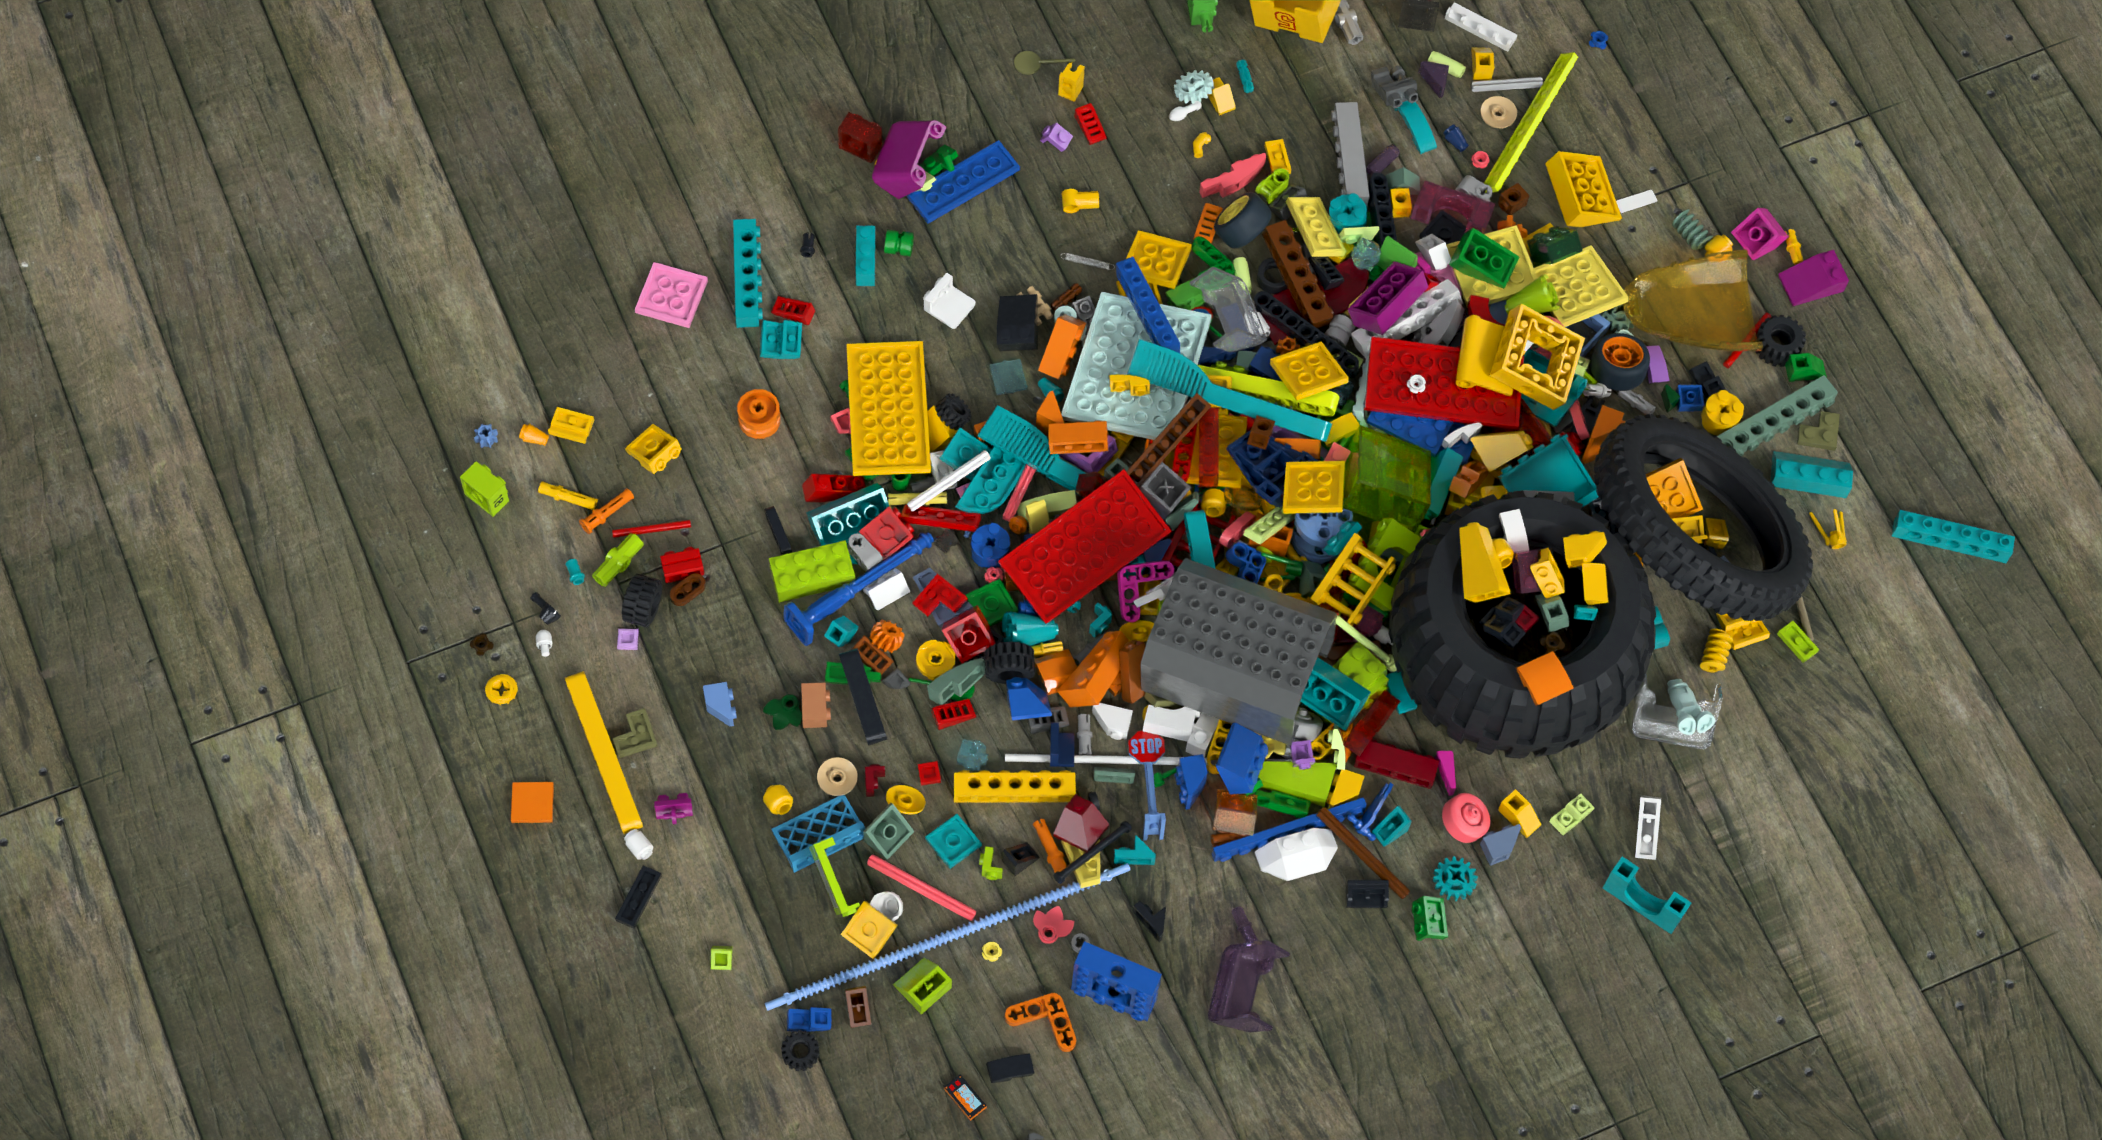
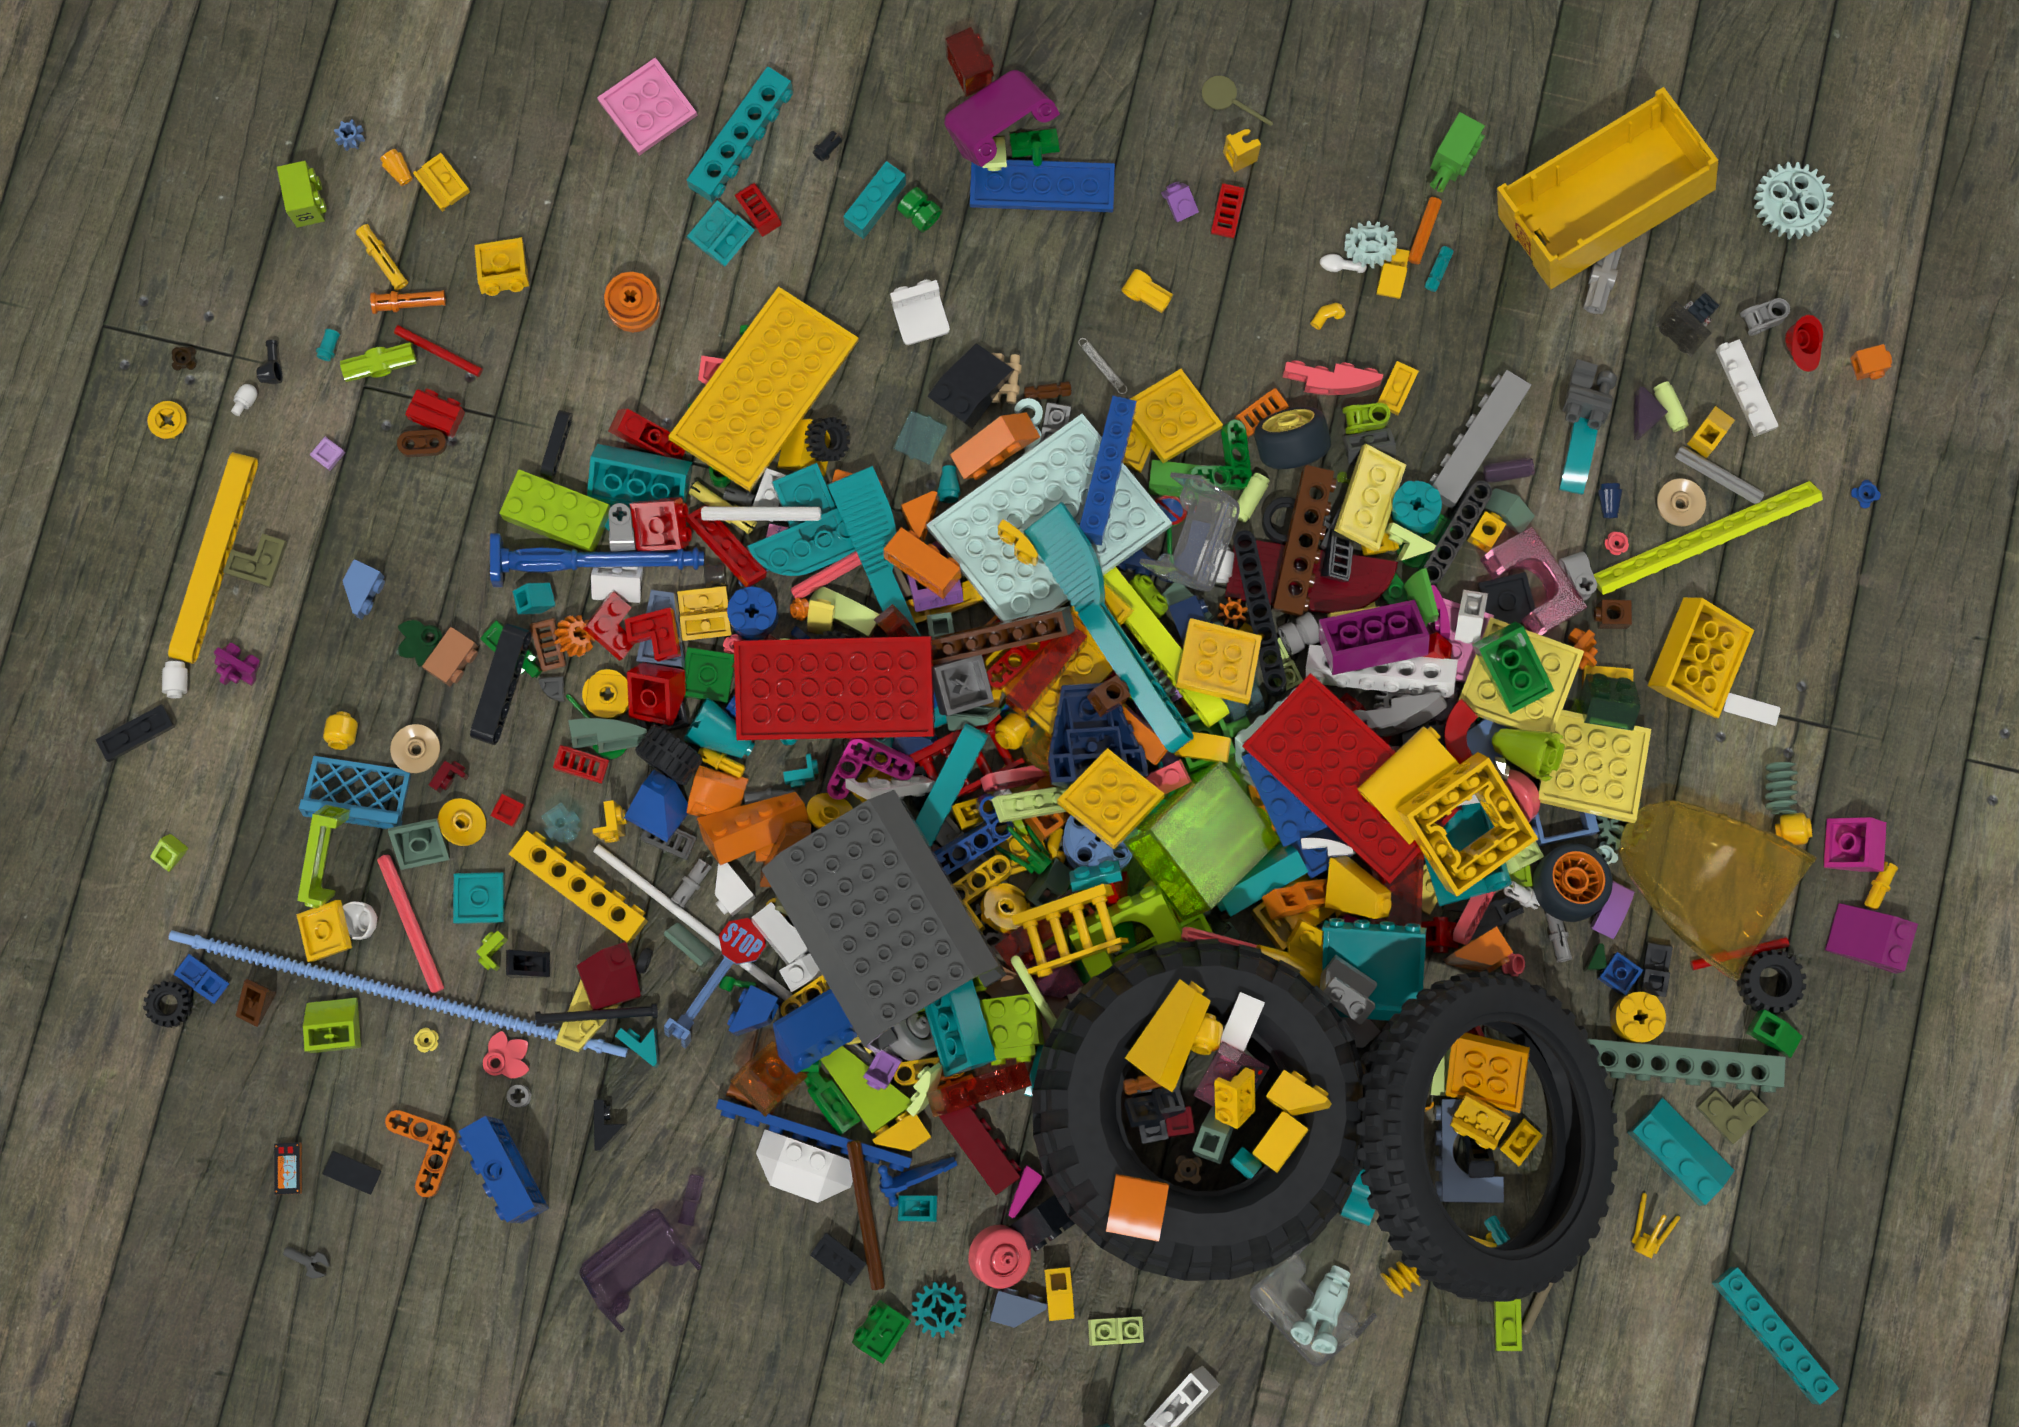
camera: 40 degrees right, 15 degrees up
orange tile [511,782,554,823] -> none
black tyre [622,574,662,627] -> none
orange pin [1033,819,1067,873] -> none
dark blue panel [1050,723,1074,767] -> none
clear light blue brick [1351,238,1381,271] -> none
white plate [1407,375,1426,393] -> none
none -> plate [583,591,634,661]
none -> yellow bracket [592,800,628,843]
none -> yellow slope [677,585,732,641]
none -> black brick [1009,1194,1075,1252]
none -> dark orange axle [1123,1075,1162,1095]
none -> orange axle [1408,197,1442,265]

